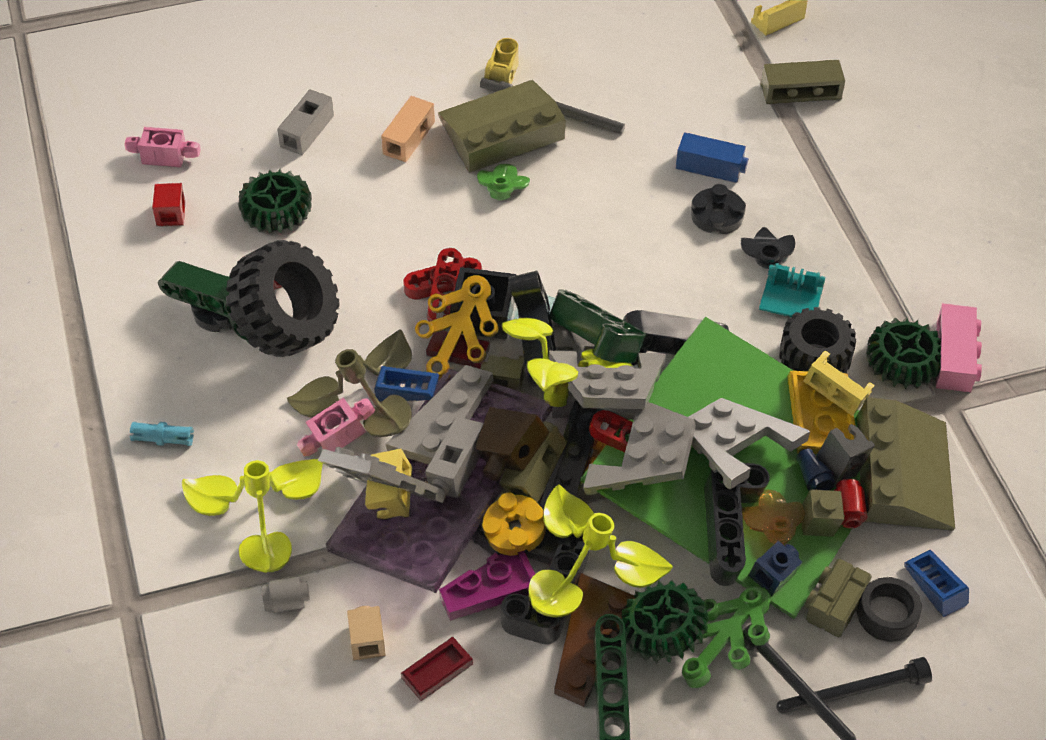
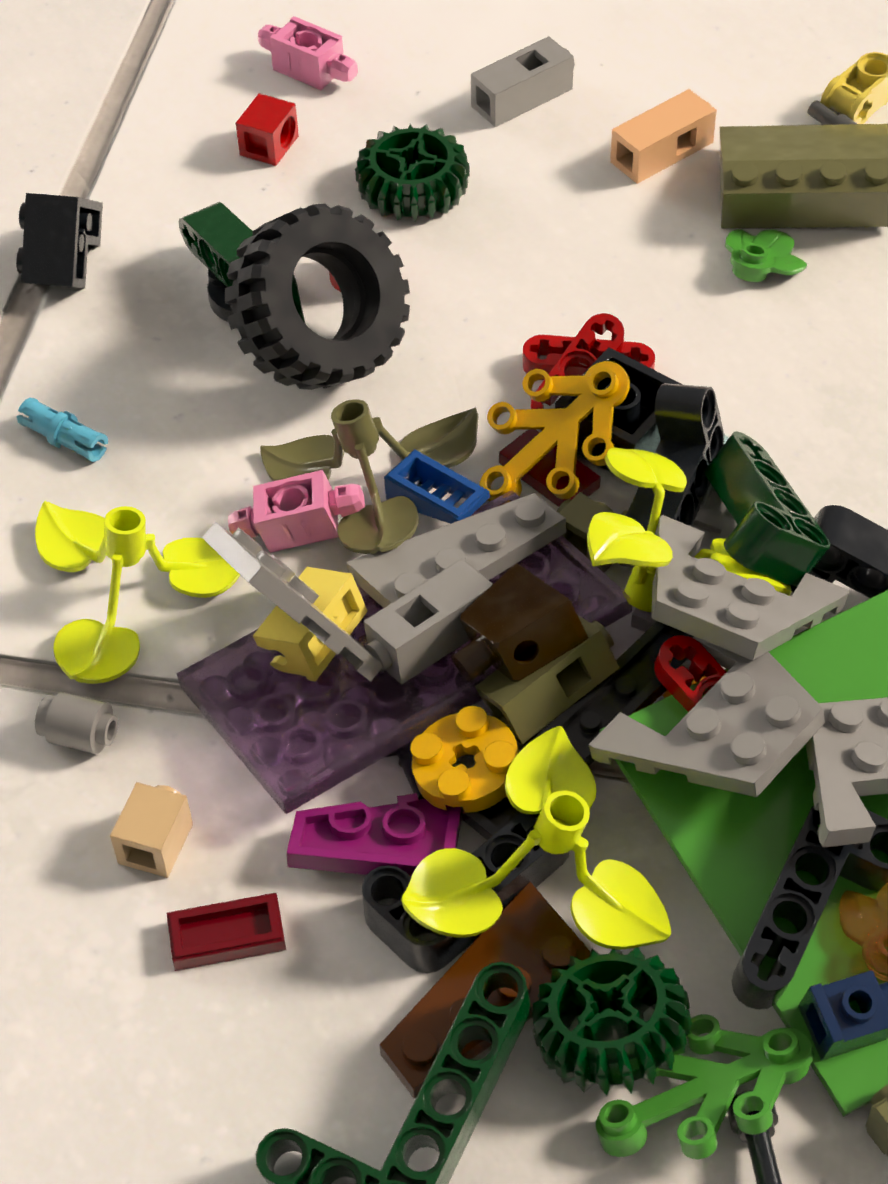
camera: 30 degrees right, 0 degrees up
none -> black brick [16,193,103,288]

